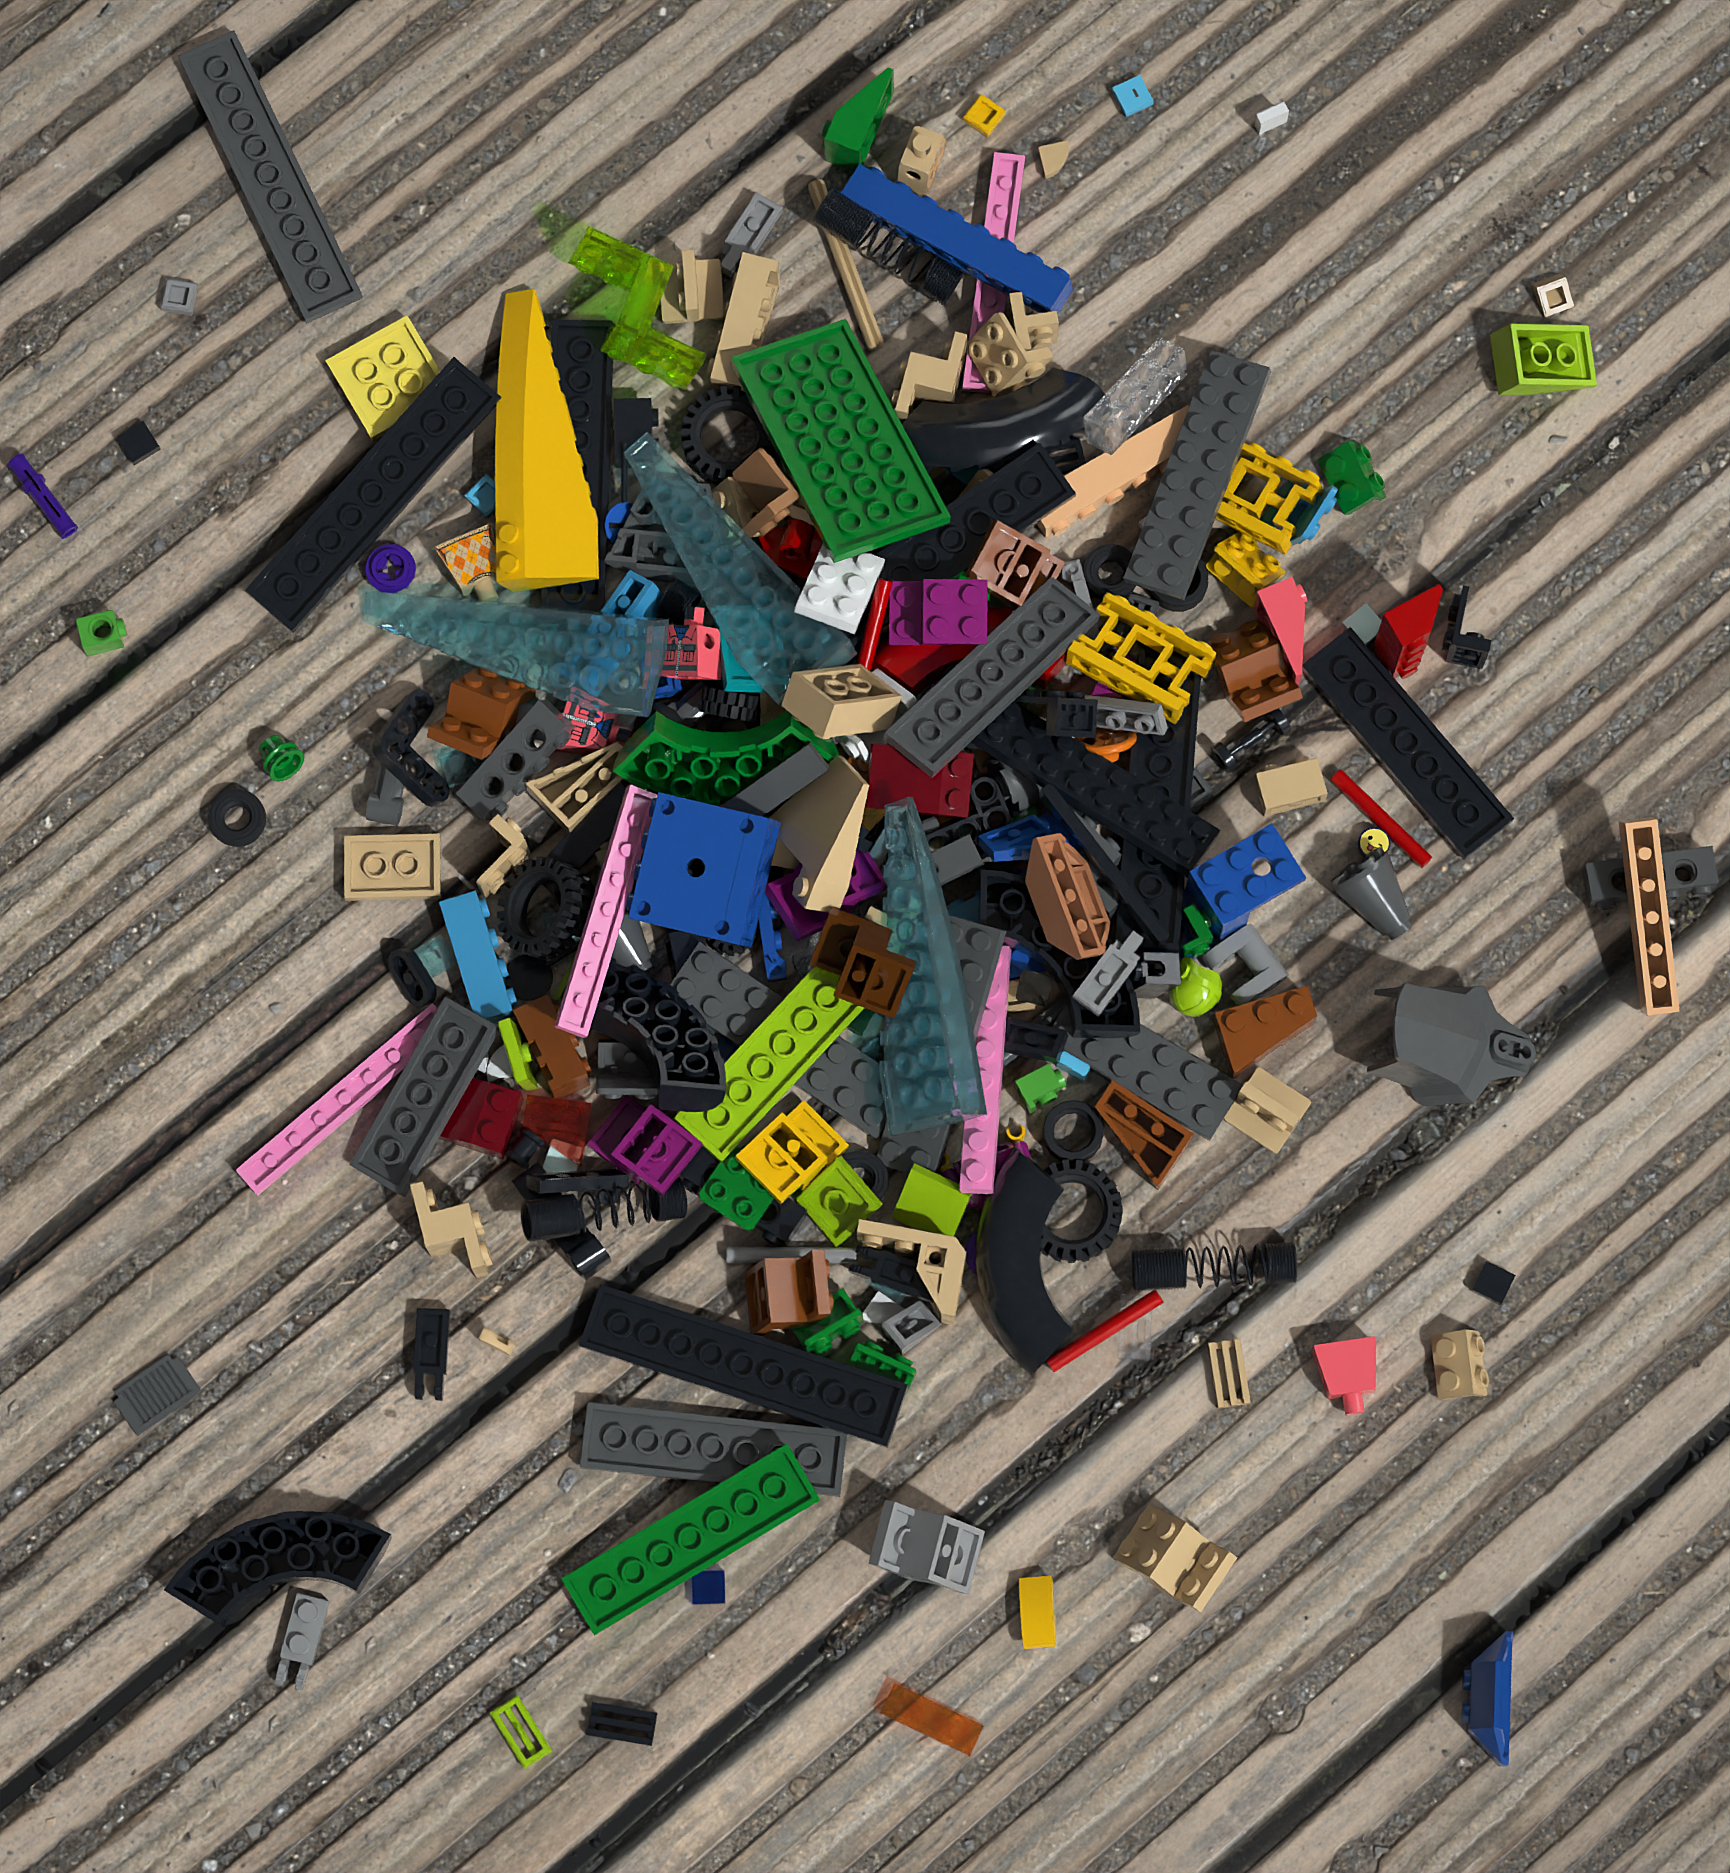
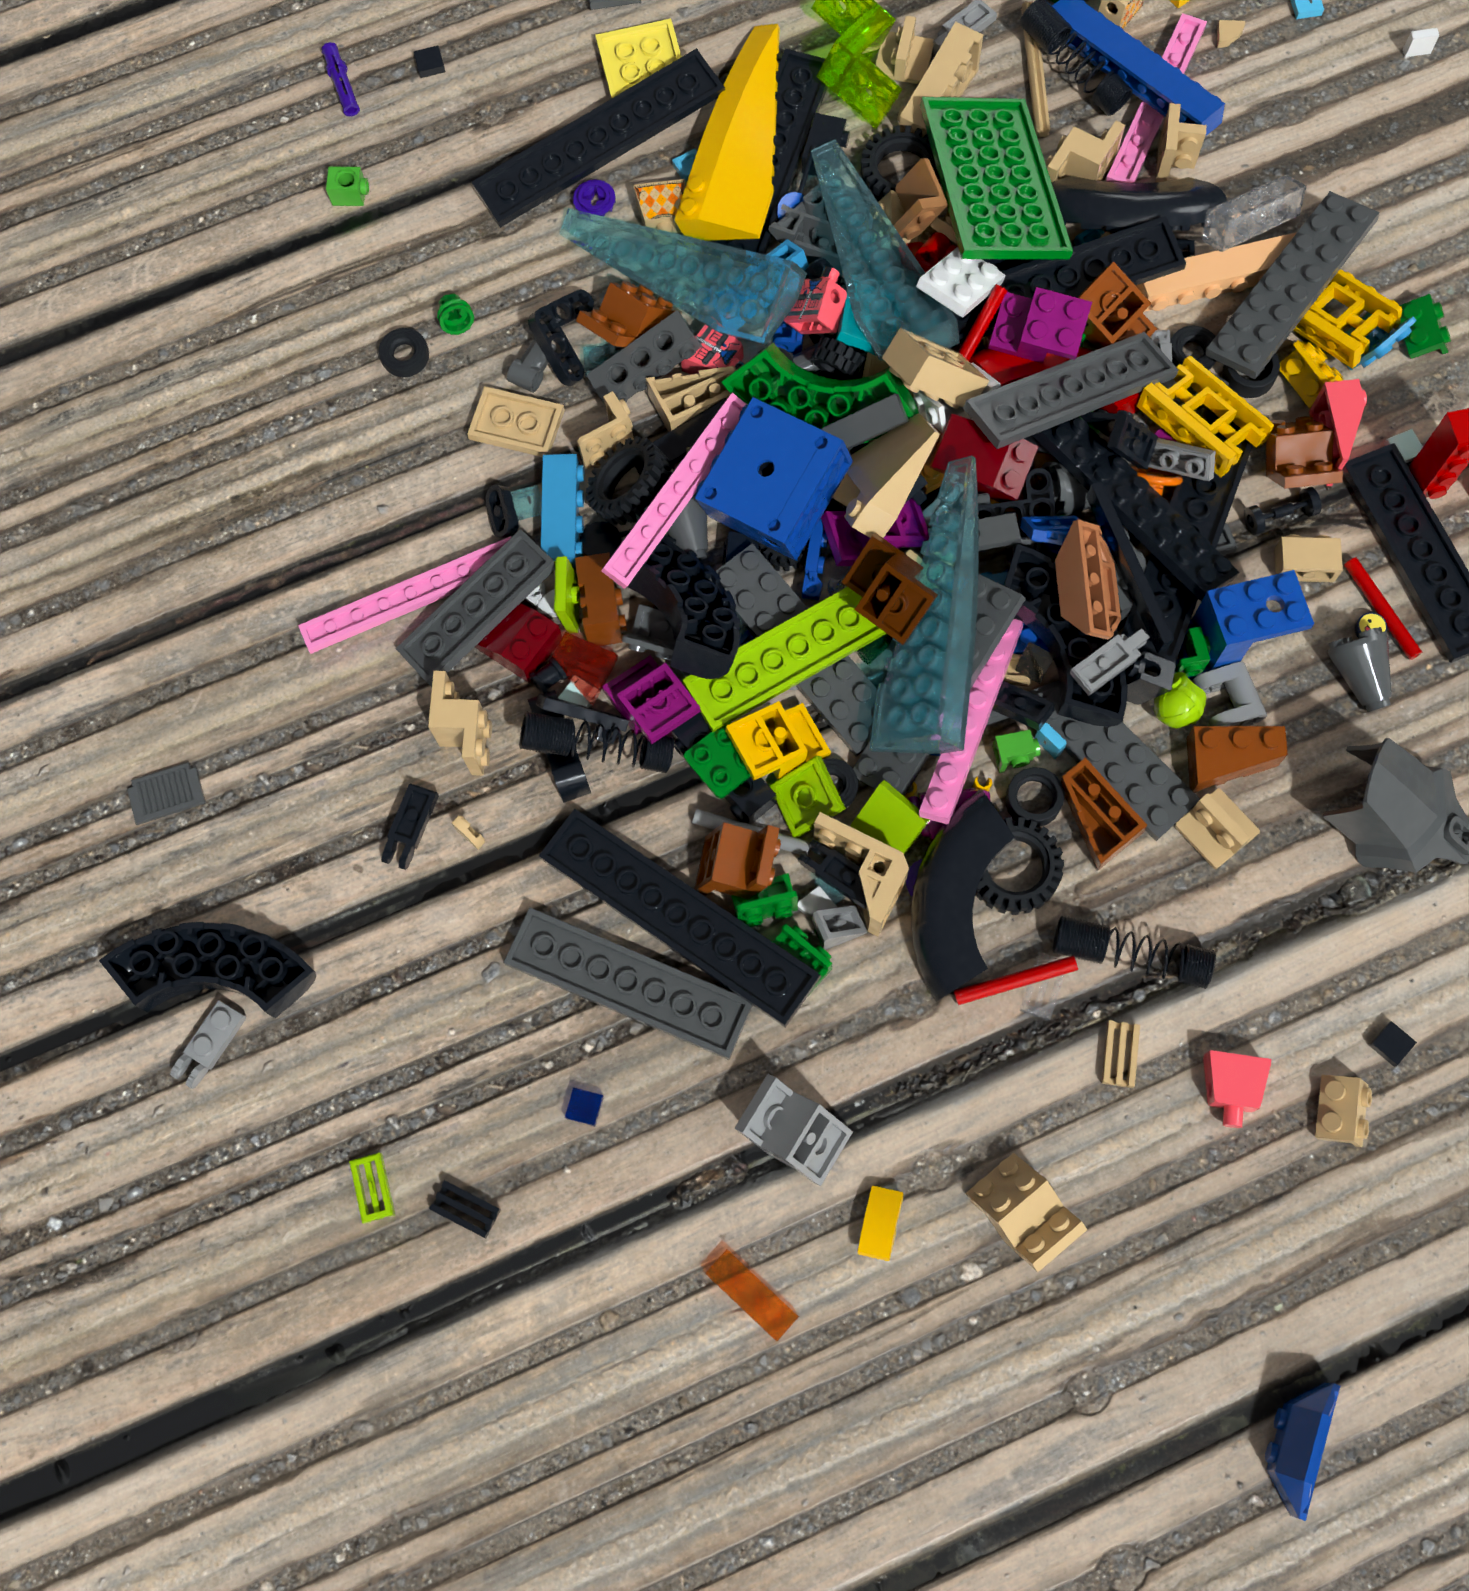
camera: 20 degrees right, 5 degrees down
green plate [561,1443,821,1636] -> none
tan bracket [967,312,1054,397] -> none

